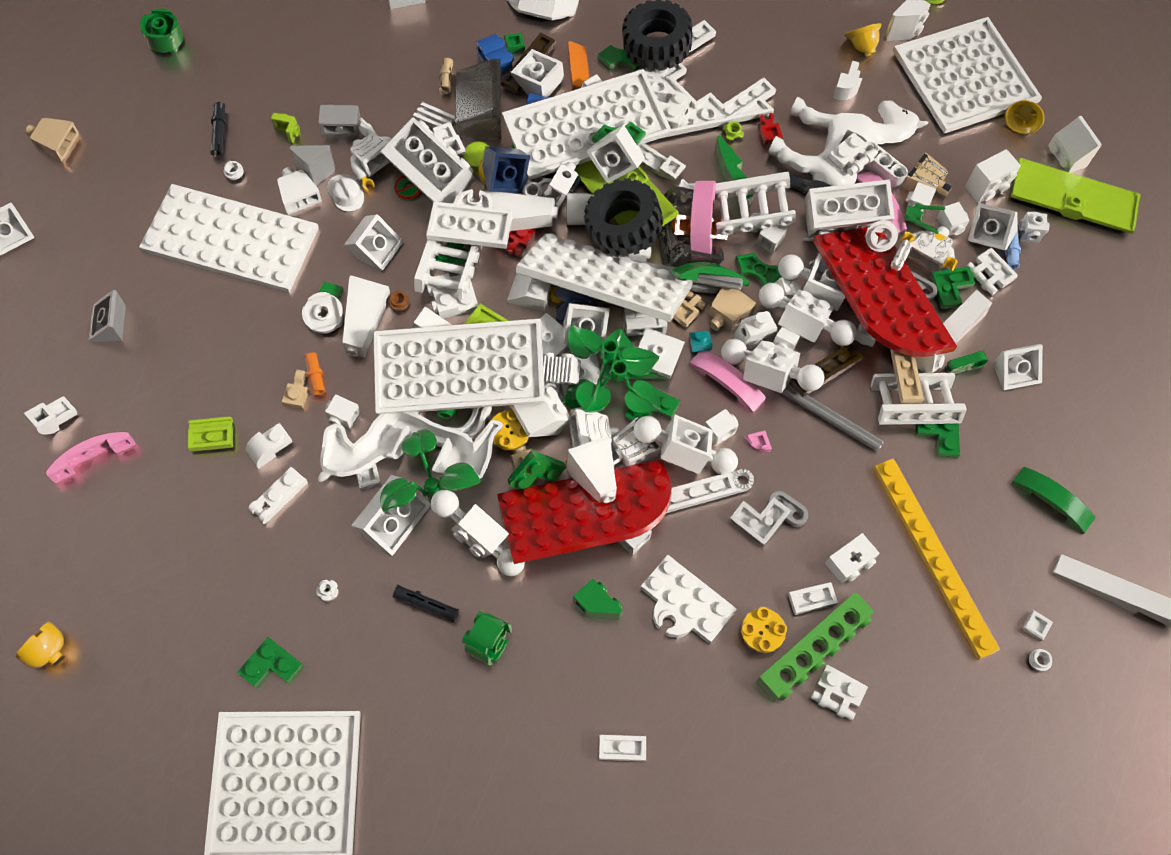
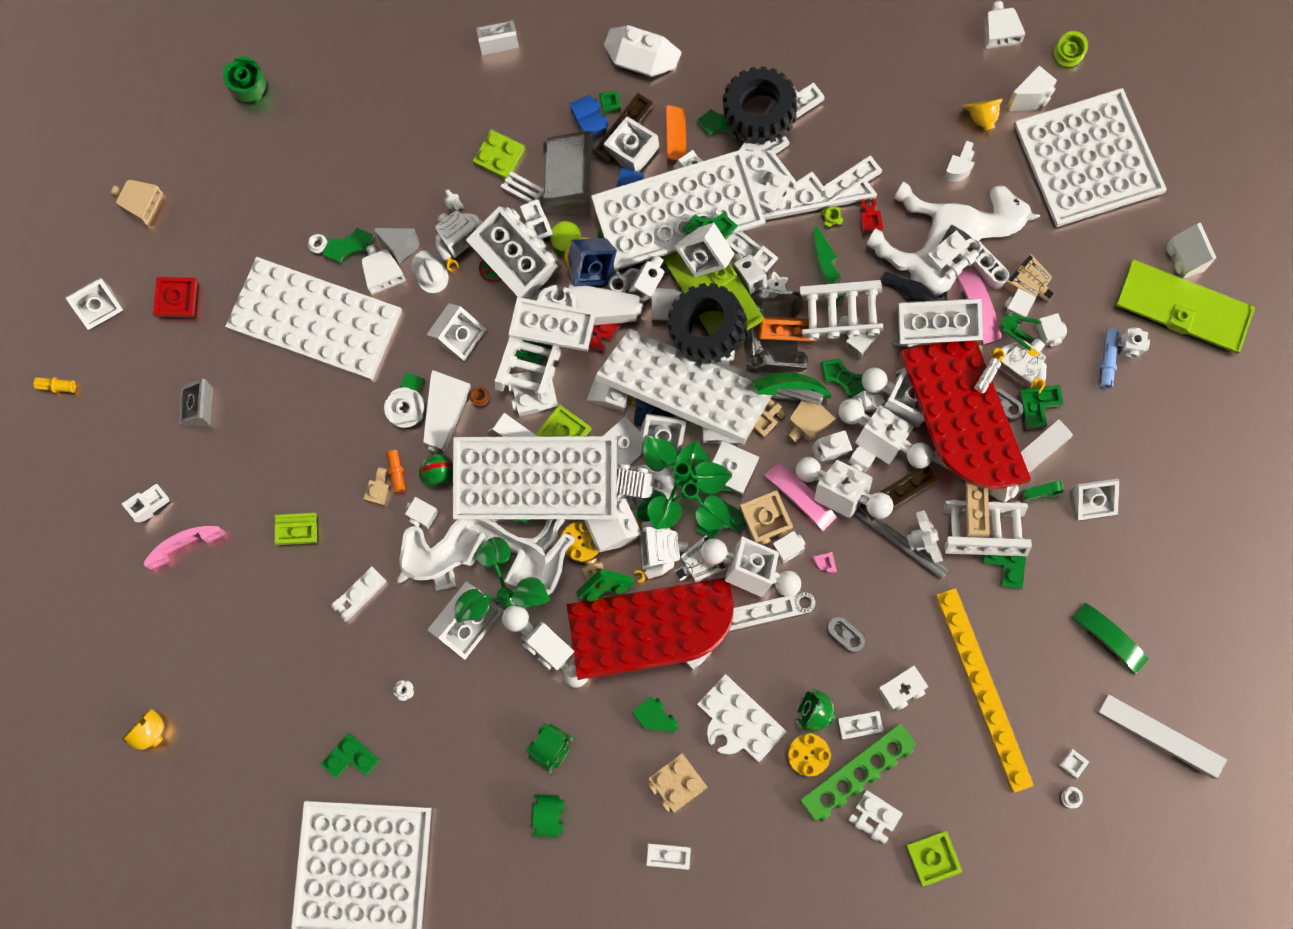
camera: 10 degrees right, 10 degrees up
black pin [210,102,226,157] -> none
white brick [245,423,293,469] -> none
lime bracket [271,112,300,143] -> none
light grey brick [318,104,361,136] -> none
black pin [392,584,459,623] -> none
tan pin [439,58,454,94] -> none
white slope [567,436,617,503] -> none
teal plate [689,331,713,352] -> none
bright pink slope [690,181,716,259] -> none
white plate [730,497,792,545] -> none
white gear [865,219,898,252] -> none
white brick [964,149,1021,203] -> none
white plate [966,248,1018,295] -> none
white slope [968,203,1018,250] -> none
yellow hat [1005,100,1044,134] -> none
none -> red plate [153,277,198,317]
none -> green tile [322,228,375,264]
none -> green helmet [419,453,453,487]
none -> lime plate [473,130,525,179]
none -> green brick [531,794,564,839]
none -> tan plate [648,754,707,813]
none -> white torso [732,252,767,301]
none -> tan plate [739,490,793,546]
none -> green cylinder [796,688,835,732]
none -> lime plate [906,831,963,887]
none -> white plant [907,510,943,563]

